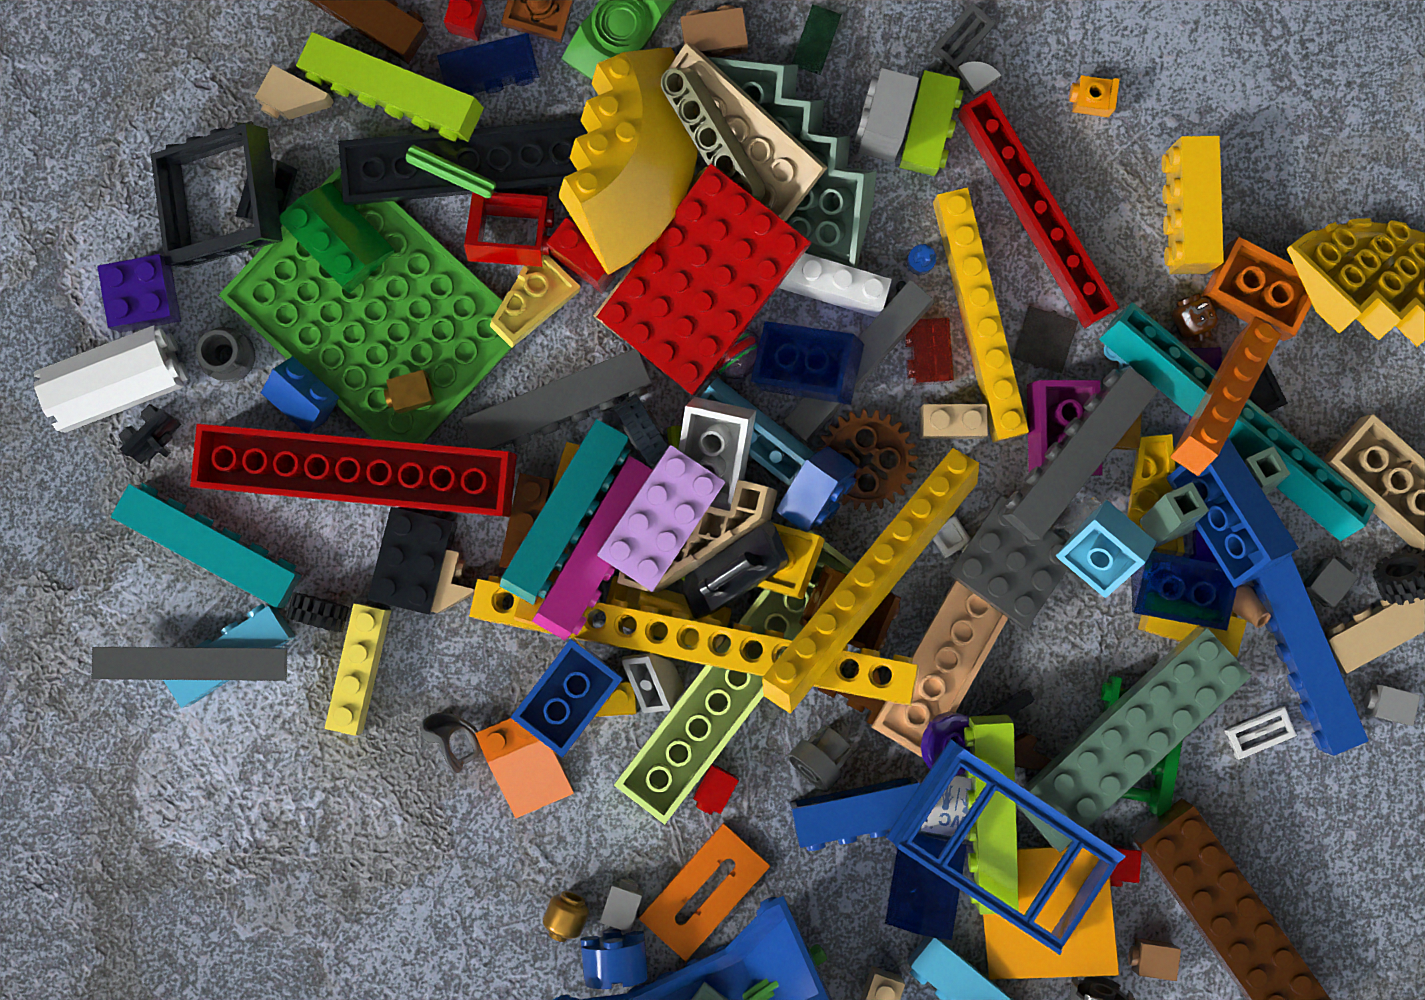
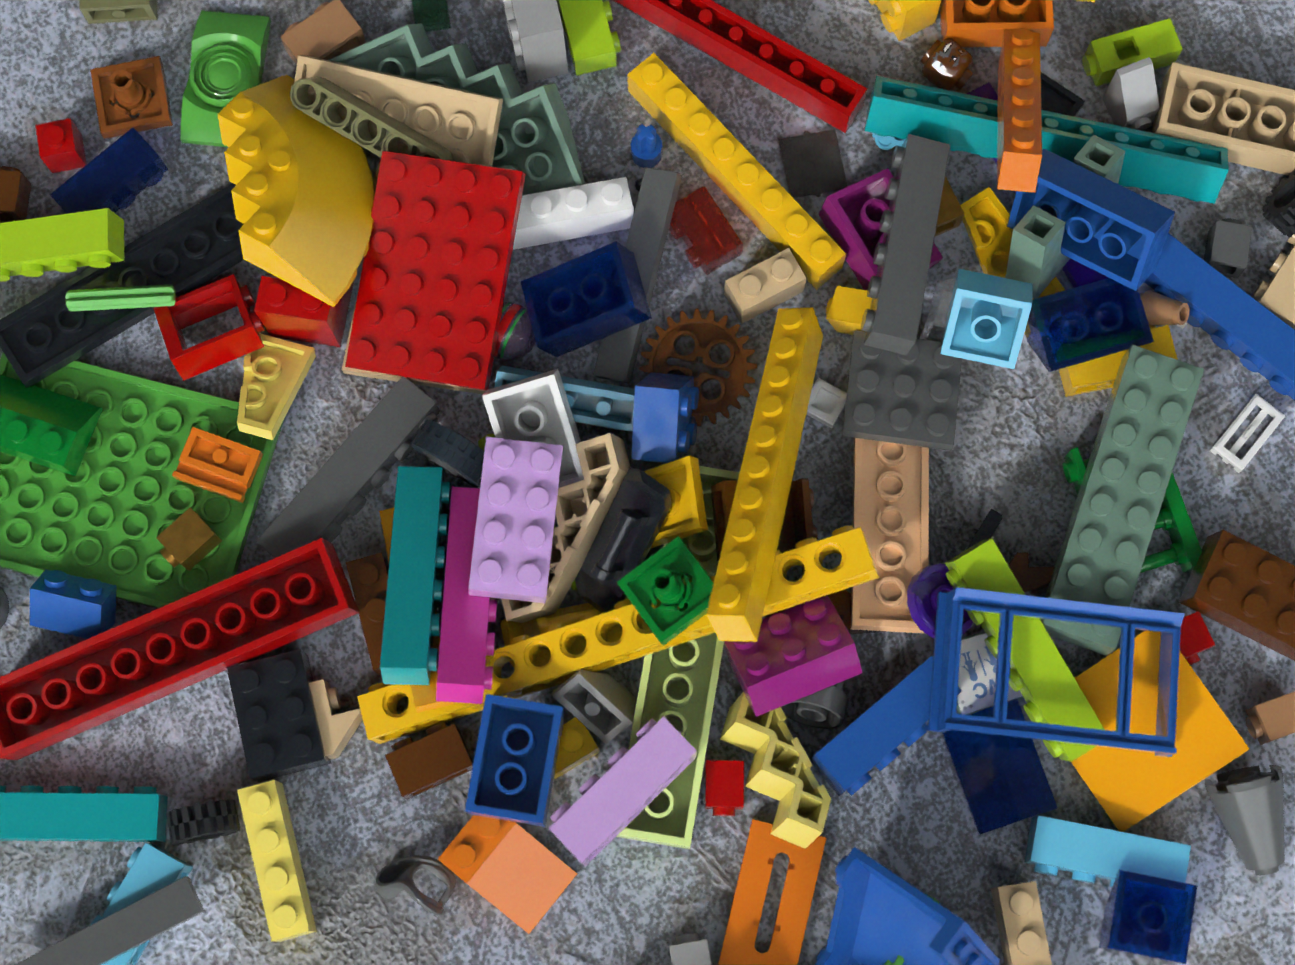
camera: 25 degrees left, 10 degrees down
none -> orange plate [172,427,264,503]
none -> reddish brown brick [385,722,473,800]
none -> lavender brick [549,716,697,867]
none -> green plate [617,536,714,646]
none -> light yellow brick [720,692,831,848]
none -> magenta brick [723,595,862,717]
none -> yellow brick [826,286,872,335]
none -> lime brick [1082,18,1183,87]
none -> light grey slope [1102,57,1160,131]

